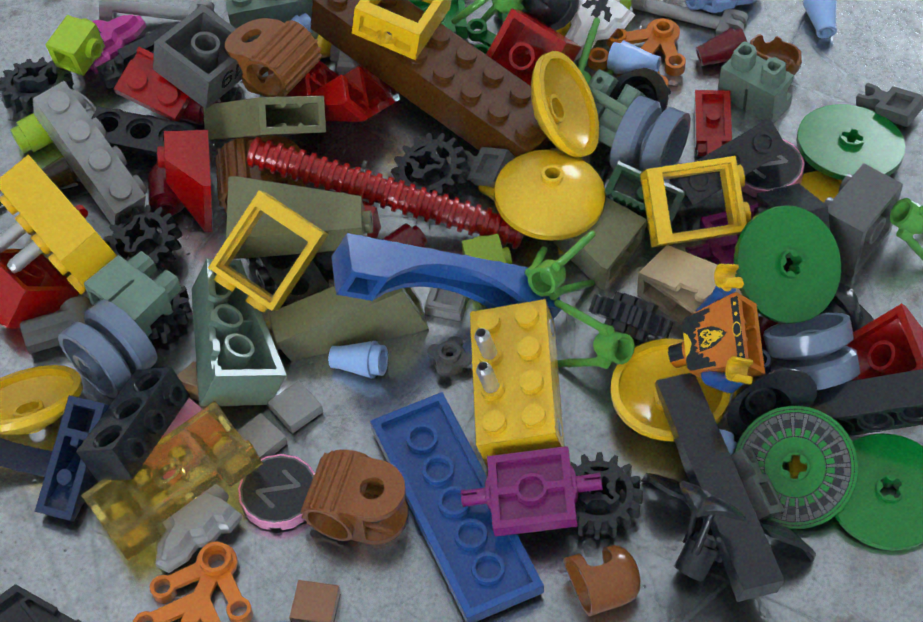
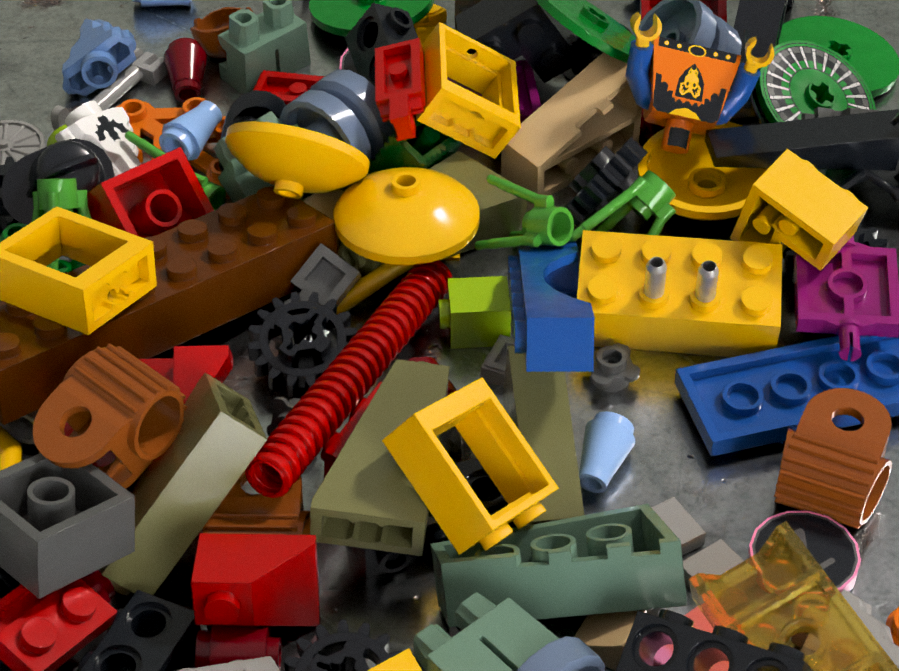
camera: 85 degrees left, 10 degrees down
none -> red hinge [375,38,426,142]
none -> yellow brick [730,149,869,271]

